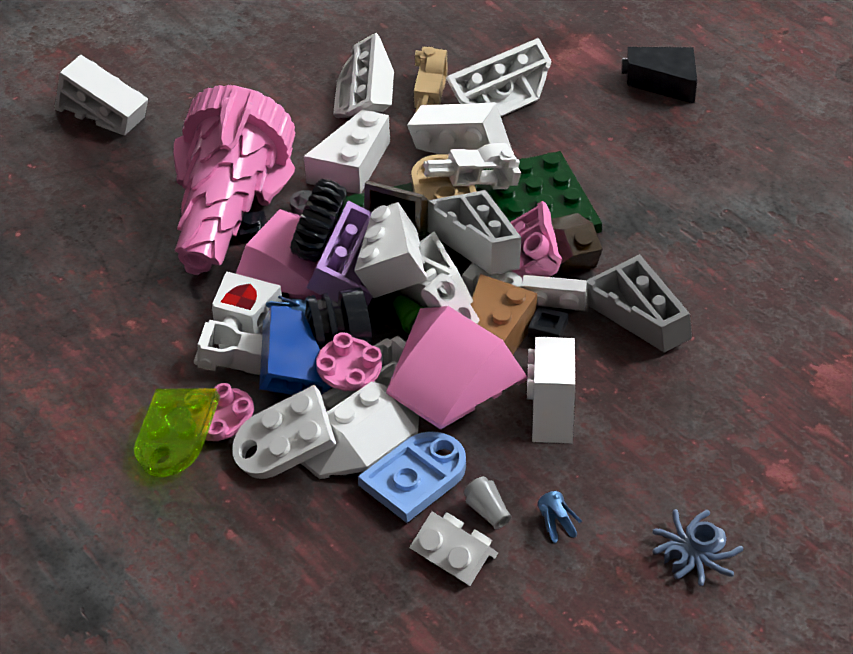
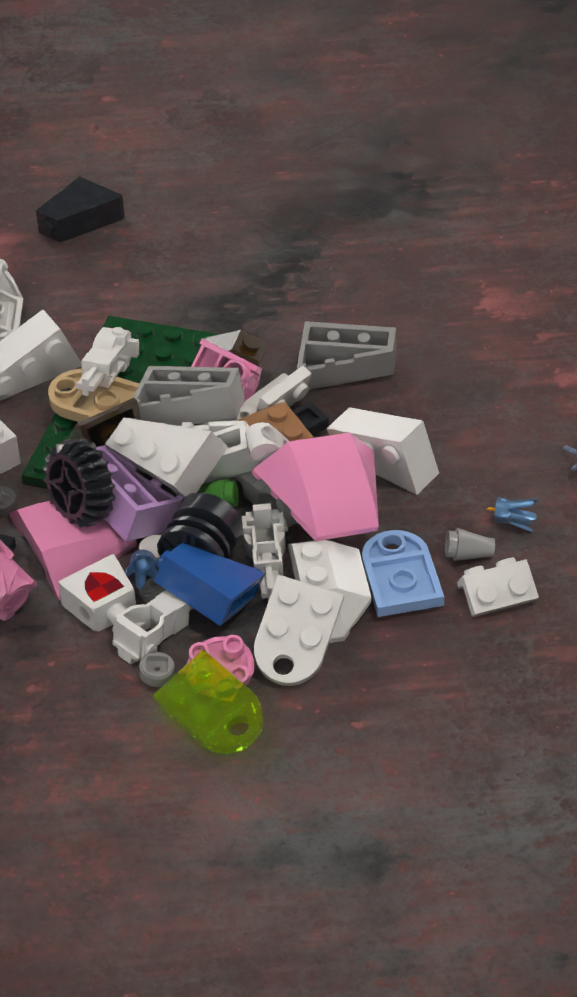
camera: 55 degrees left, 0 degrees up
bright pink dish [316,333,382,391] -> none
none -> light grey tile [139,652,175,687]

